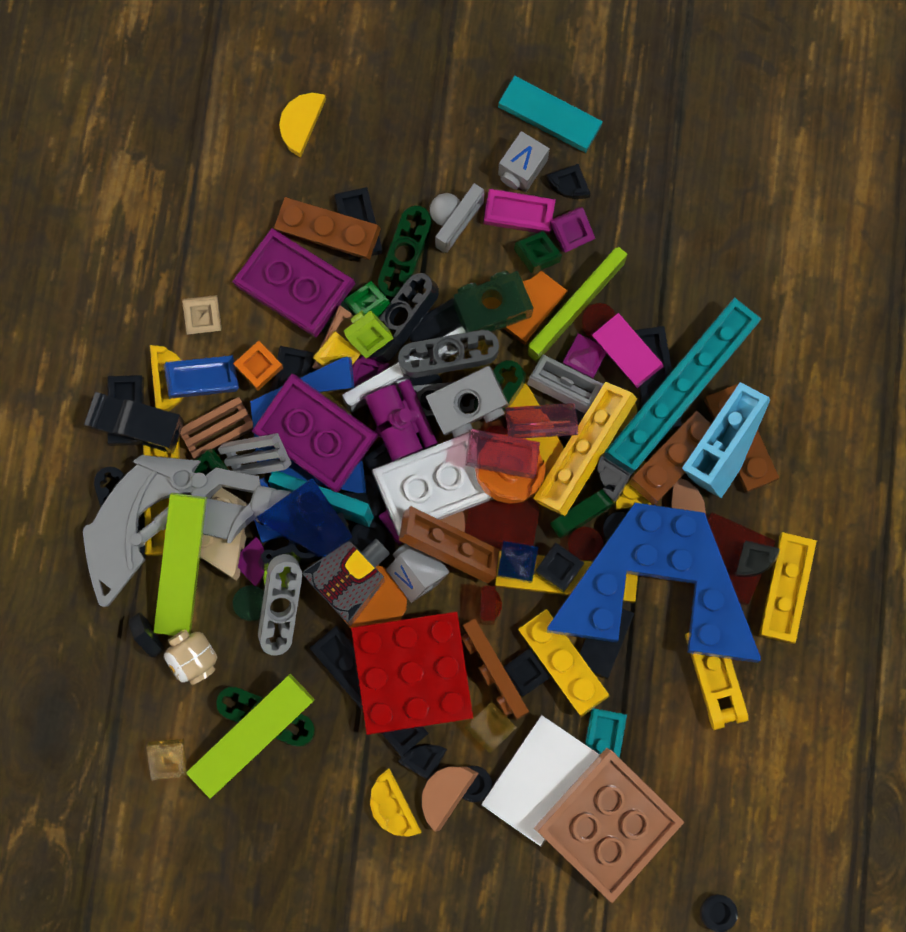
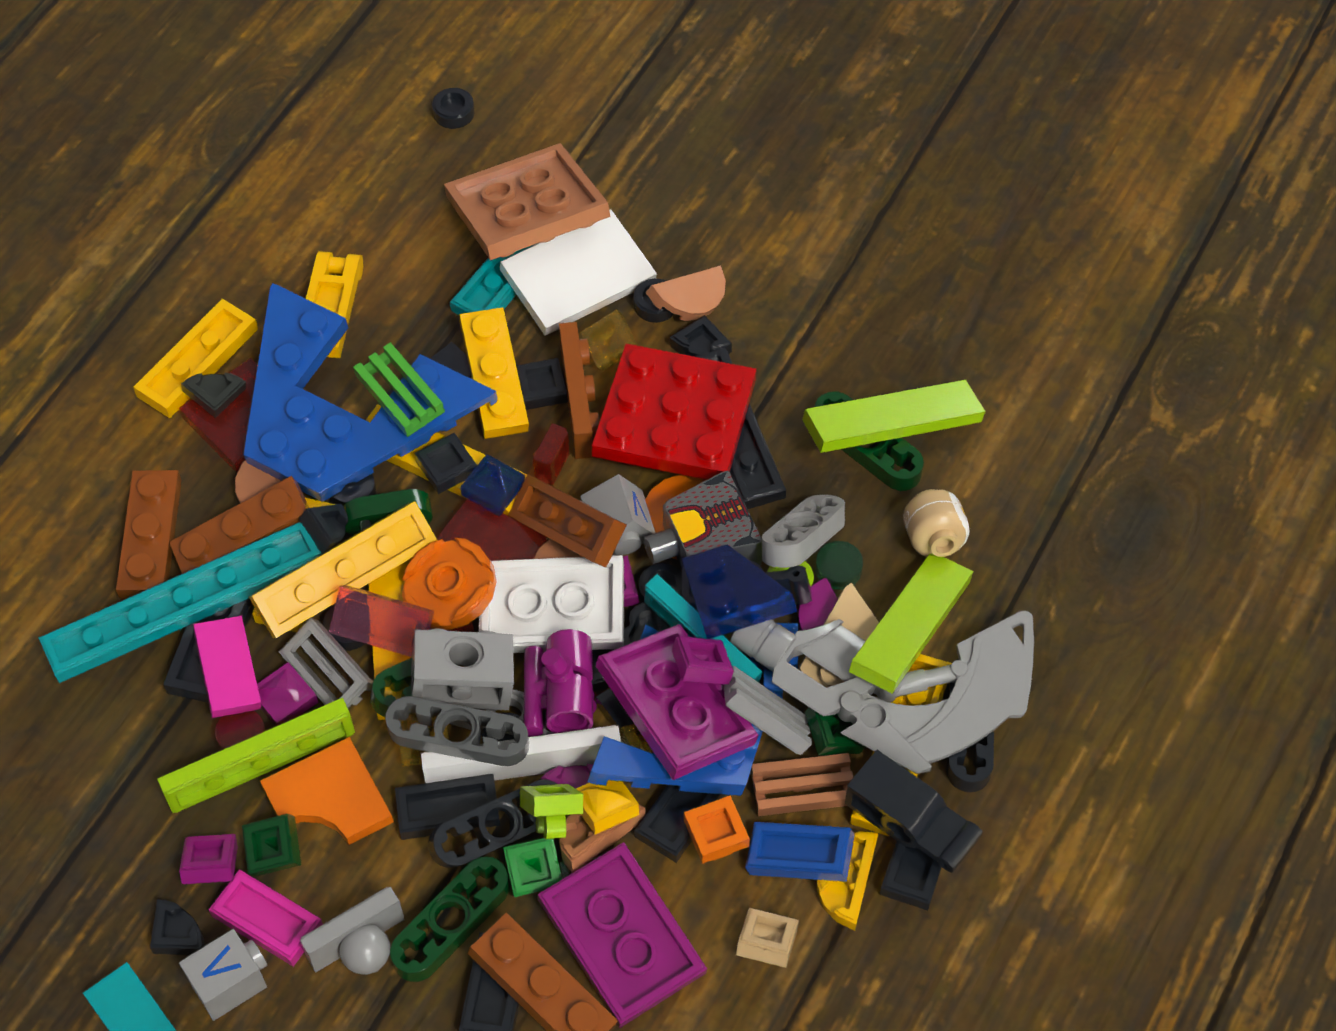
camera: 155 degrees left, 20 degrees down
black tile [128,612,165,658] -> none
clear yellow tile [147,739,188,780] -> none
yellow tile [370,768,422,837] -> none
clear green brick [453,271,533,333] -> none
clear pink tile [465,429,540,479] -> none
clear red tile [568,527,603,562] -> none
medium azure slope [682,382,770,498] -> none
none -> bright green tile [353,342,445,437]
none -> magenta tile [672,636,734,685]

